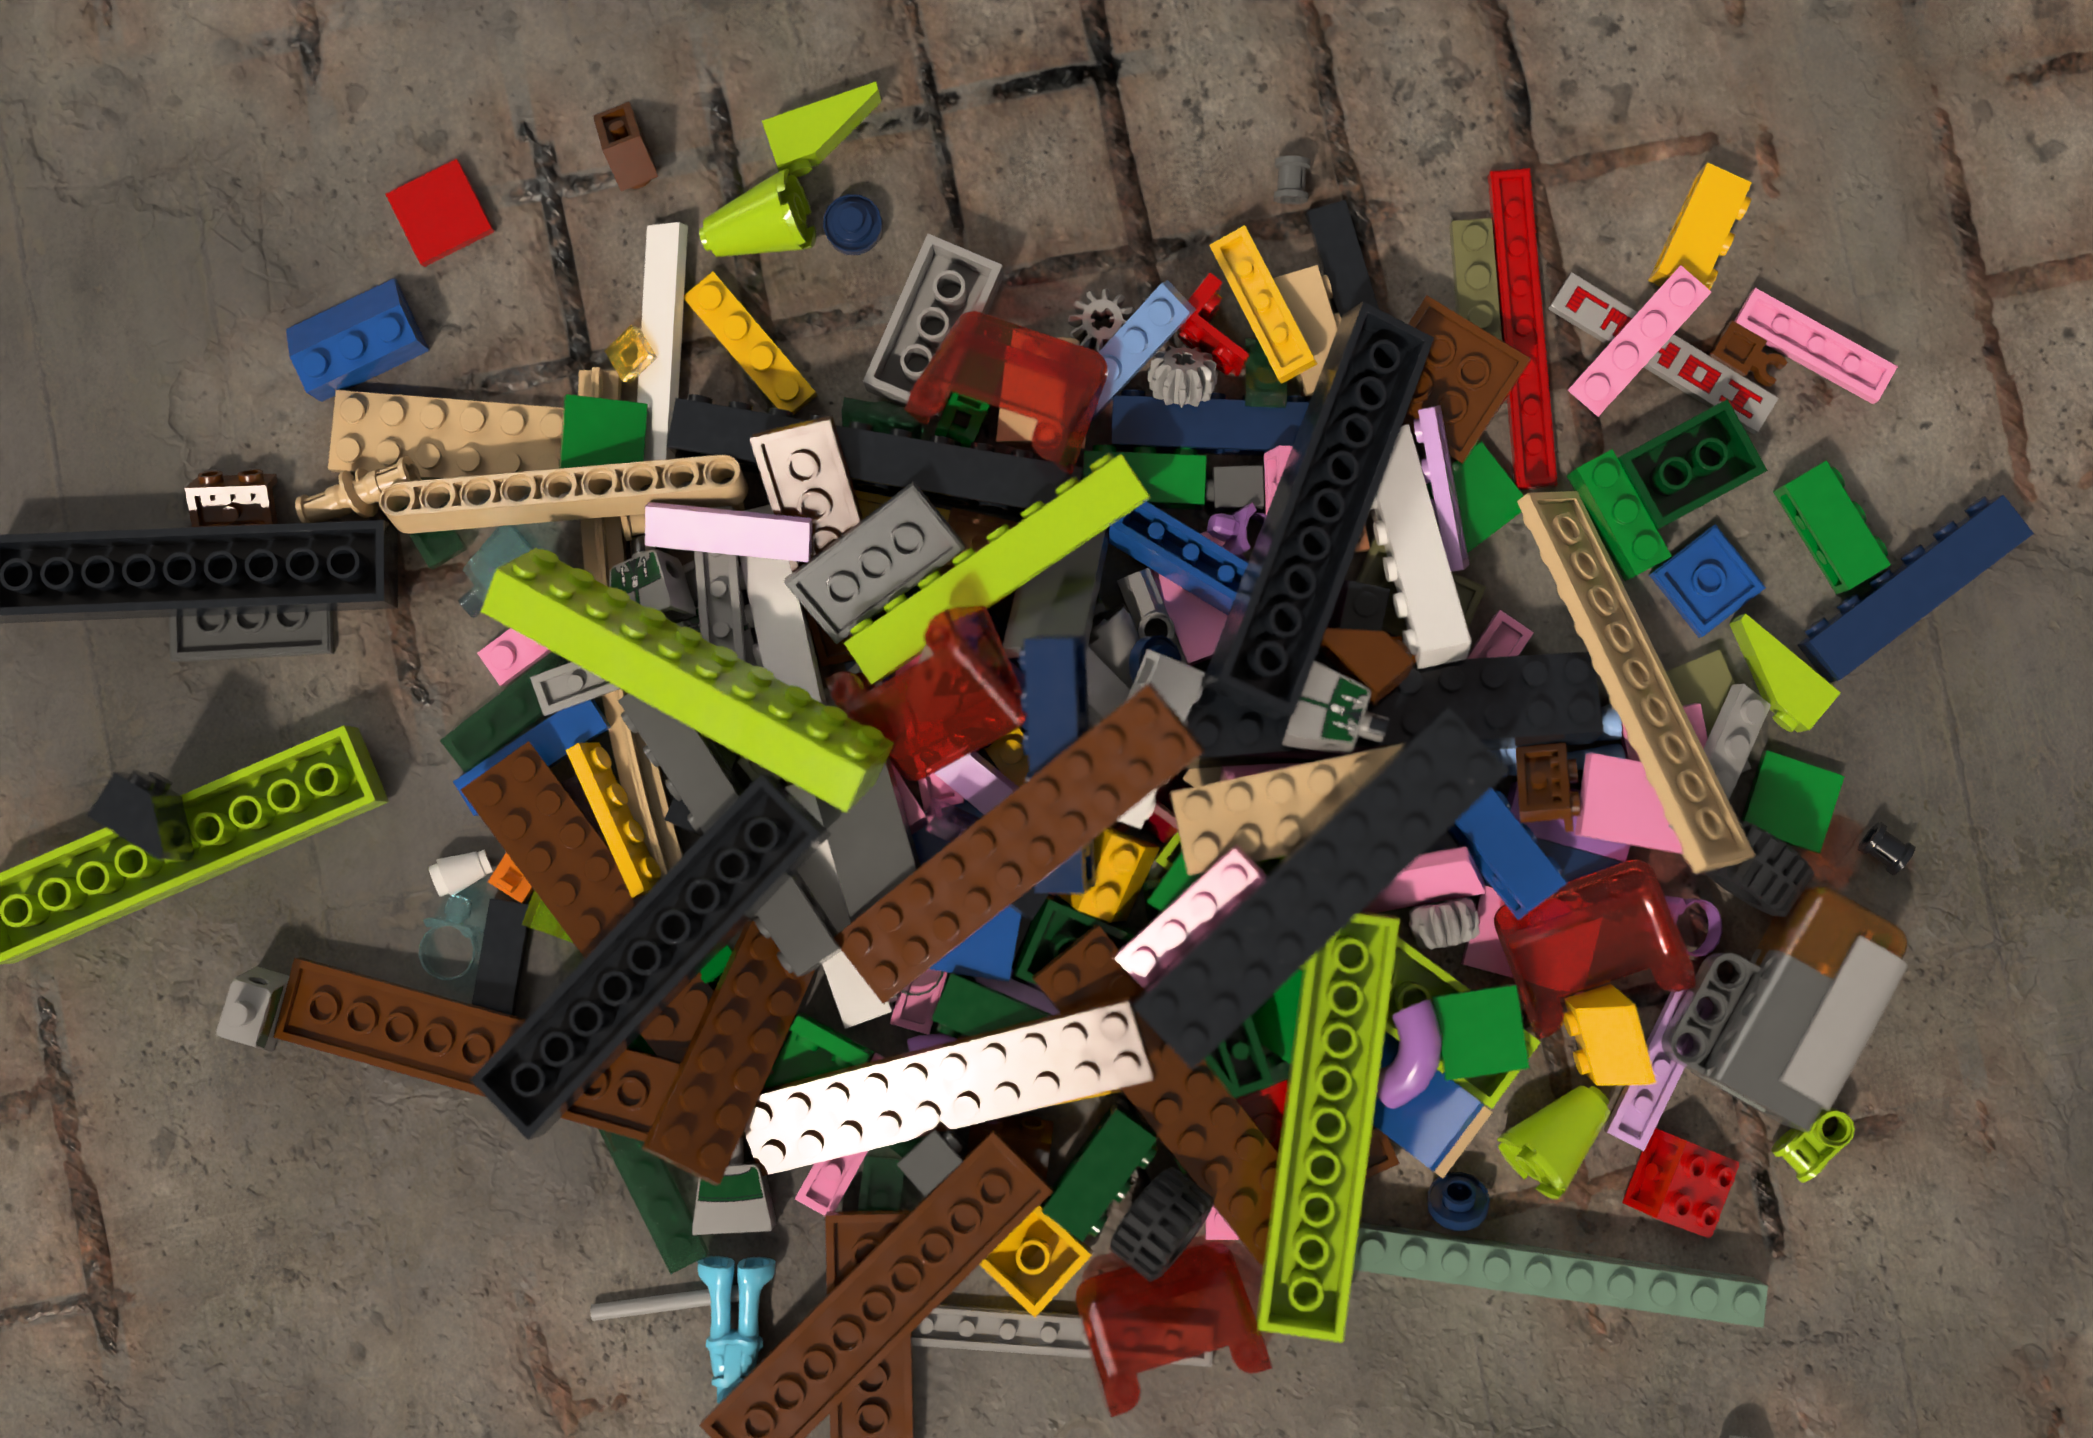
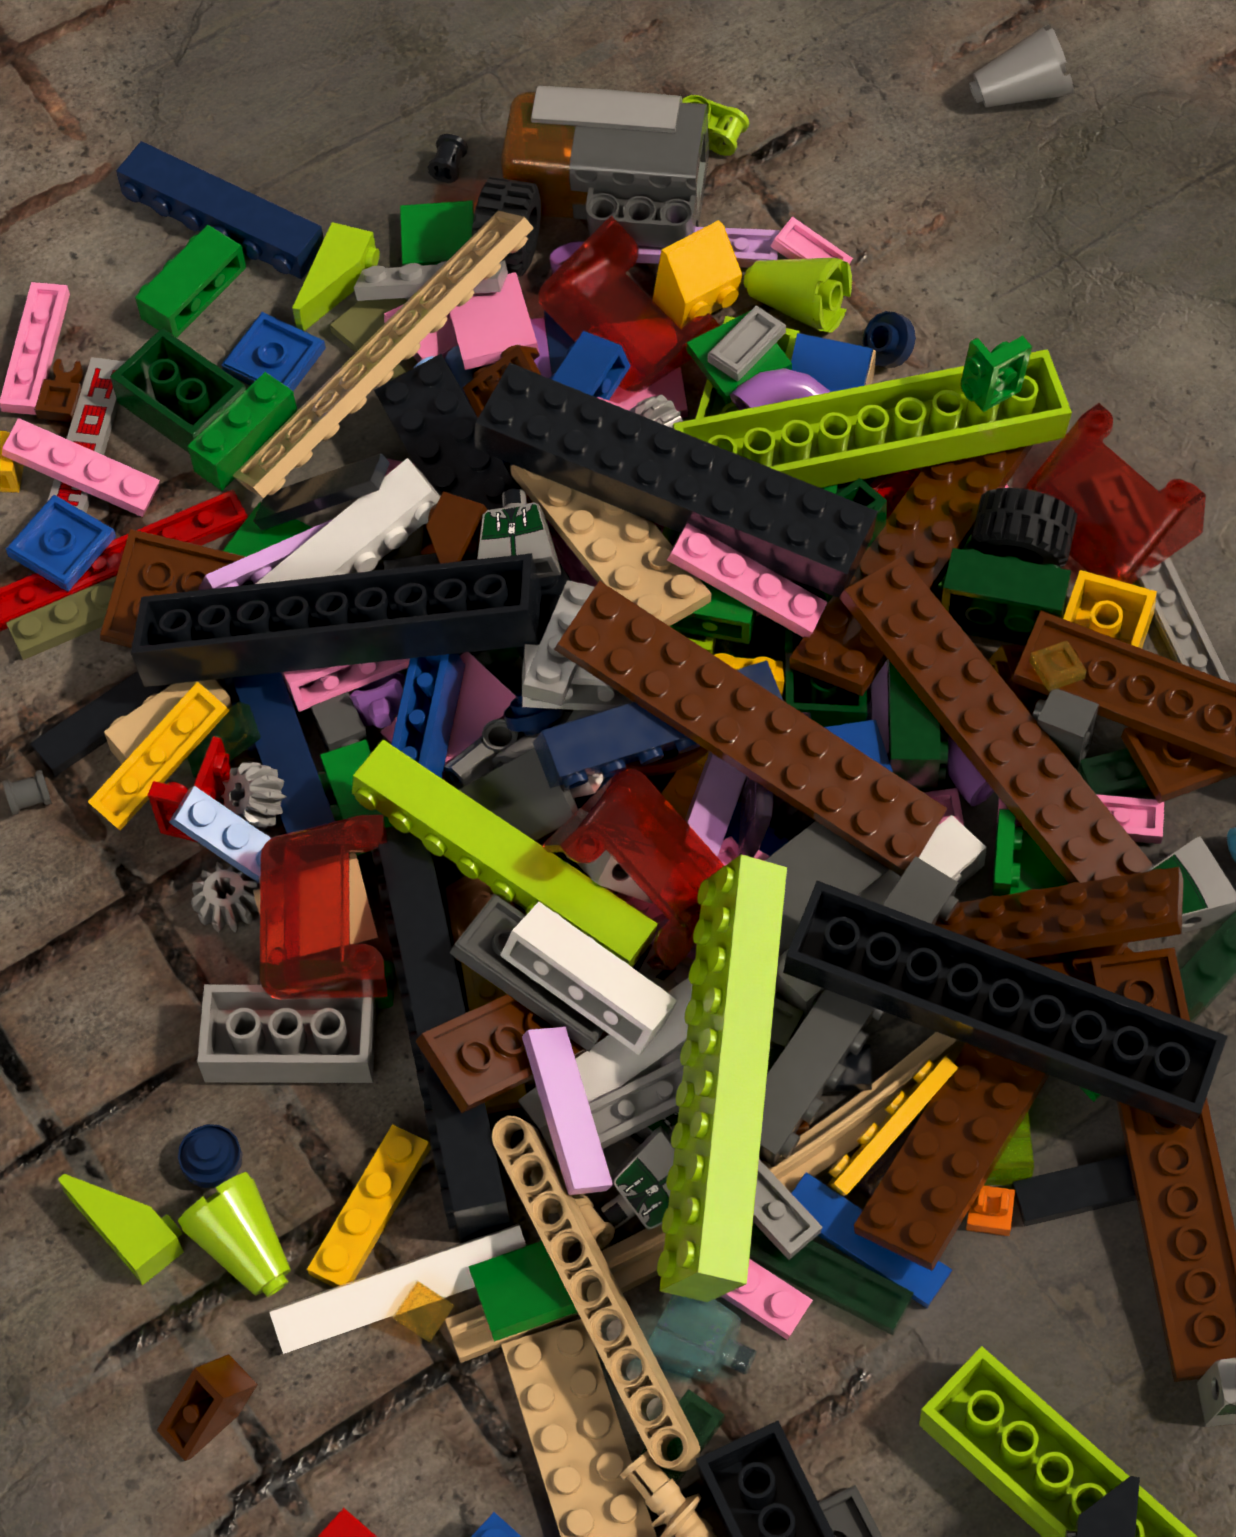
camera: 115 degrees left, 25 degrees down
clear light blue piece [419,895,484,980] -> none
white cone [428,849,493,897] -> none
clear green plate [841,397,924,440] -> none
sand green brick [1353,1221,1768,1328] -> none
red bracket [1622,1128,1739,1238] -> none
none -> blue tile [6,495,116,592]
none -> black tile [253,453,390,530]
none -> white brick [500,902,678,1055]
none -> light grey plate [522,580,595,706]
none -> light grey tile [708,306,786,382]
none -> bright pink tile [770,217,853,265]
none -> green bracket [961,336,1032,412]
none -> clear yellow tile [1029,640,1087,692]

